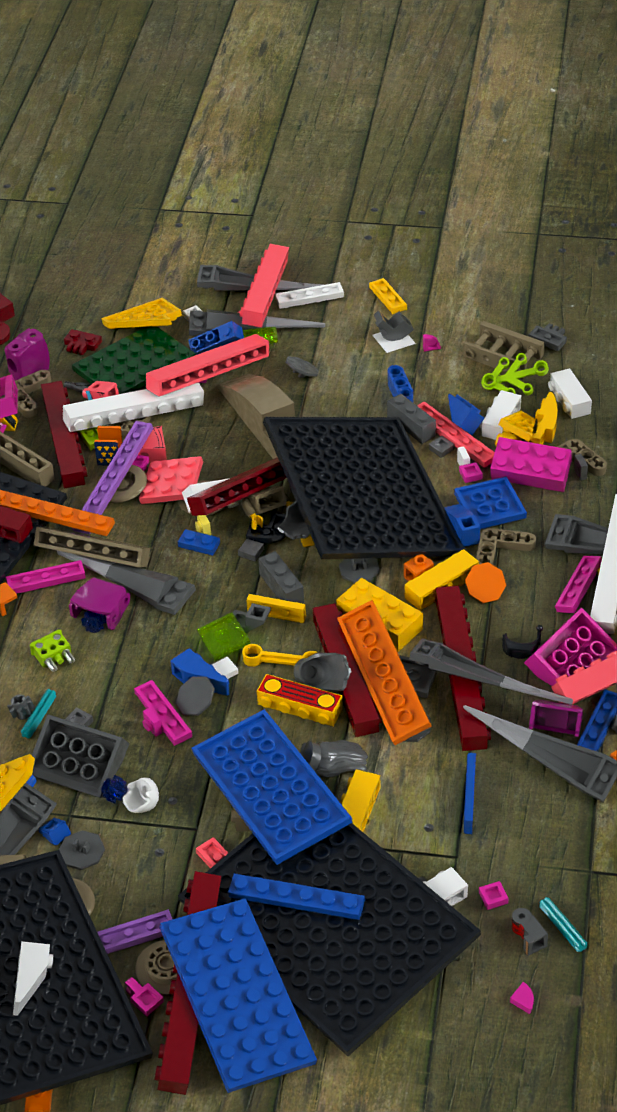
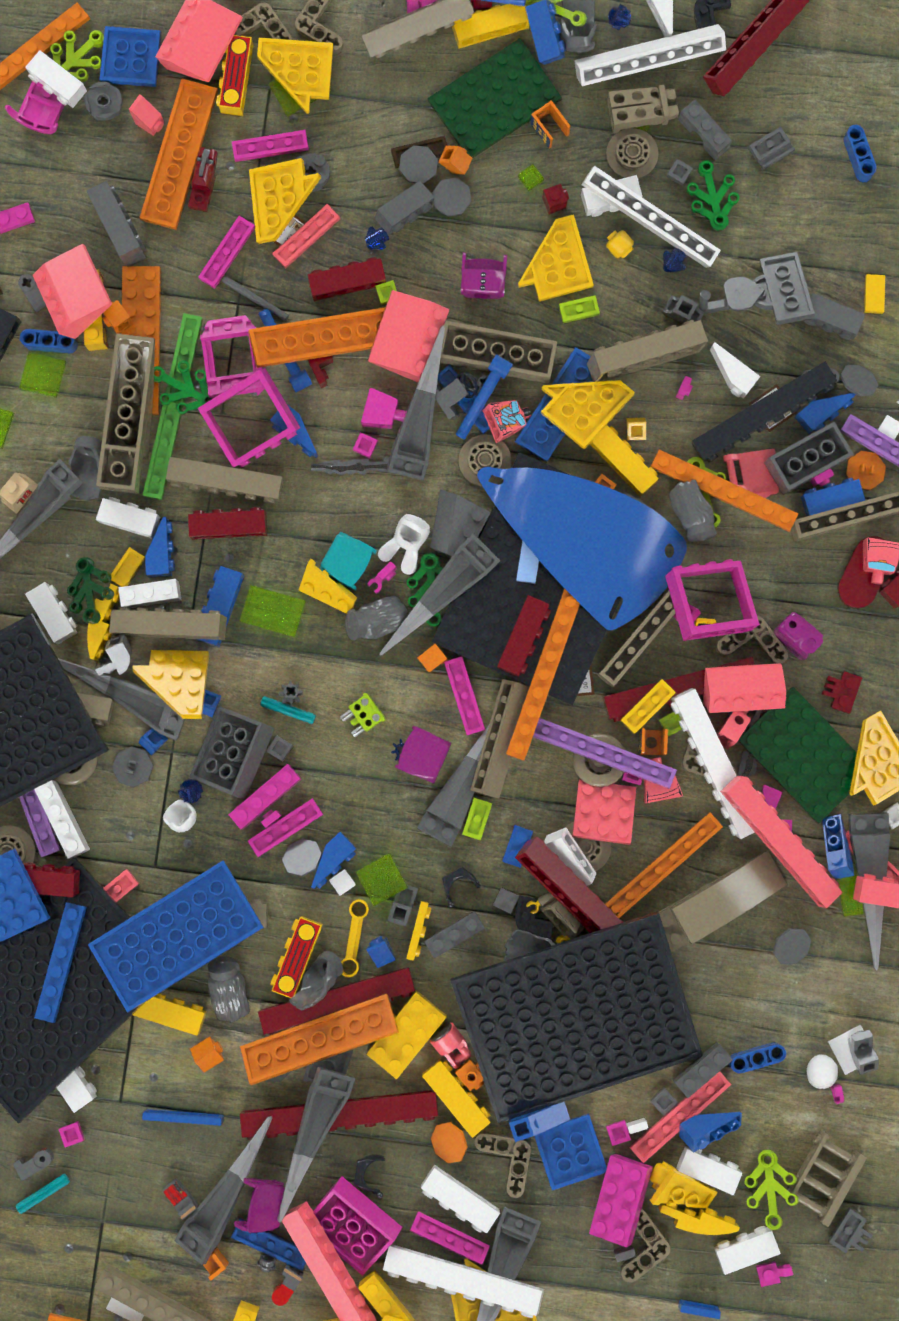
camera: 90 degrees right, 40 degrees up
none -> white brick [34,780,90,859]
none -> leg [163,1178,199,1220]
none -> orange brick [190,1036,224,1073]
none -> dark pink brick [228,764,302,830]
none -> blue slope [366,936,396,968]
none -> white brick [421,1164,500,1233]
none -> coral piece [430,1023,471,1069]
none -> black helmet [442,866,481,908]
none -> lime plate [462,798,492,840]
none -> orange plate [605,812,723,918]
none -> yellow plate [620,679,676,734]
none -> coral slope [703,663,786,713]
none -> dark pink plate [756,1261,793,1287]
none -> white hair [806,1055,838,1089]

